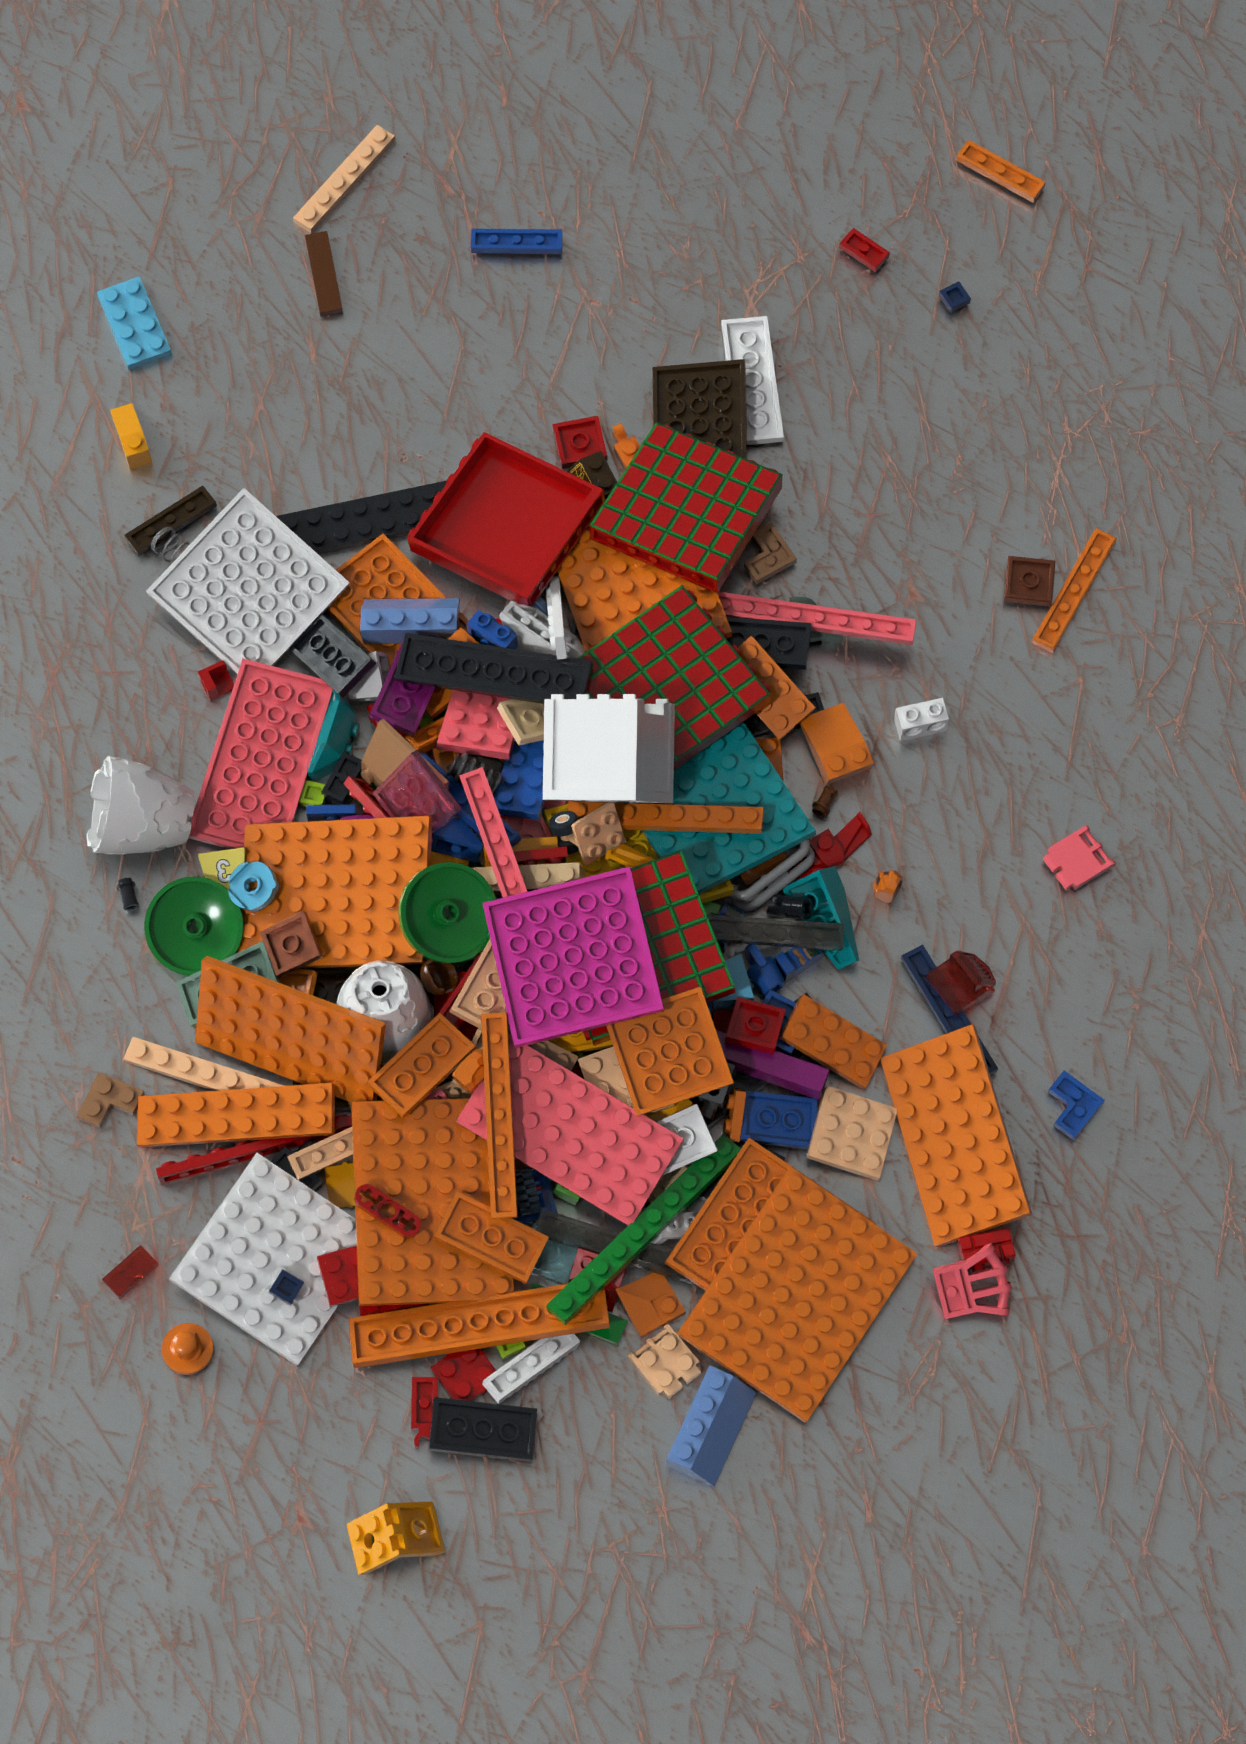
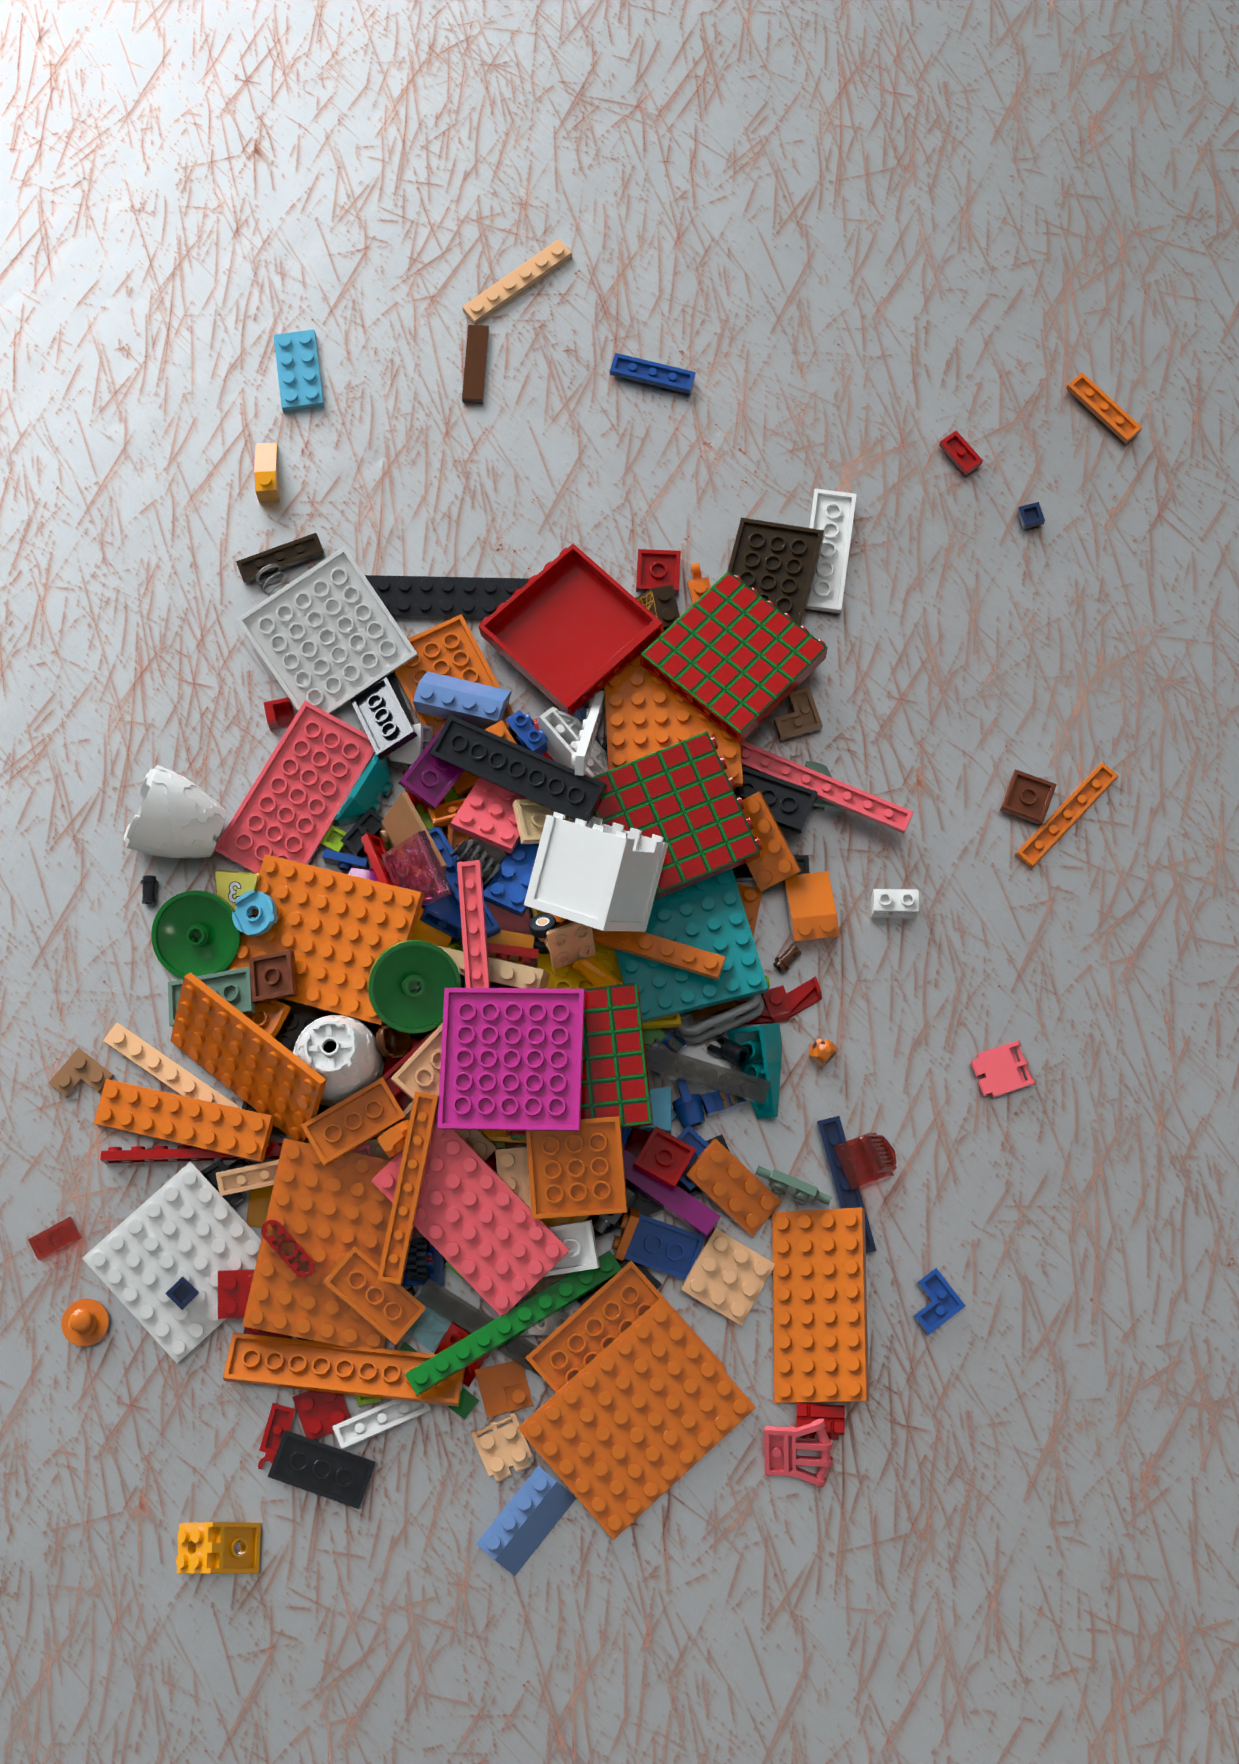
camera: 15 degrees right, 5 degrees up
none -> sand green plate [755,1165,832,1206]

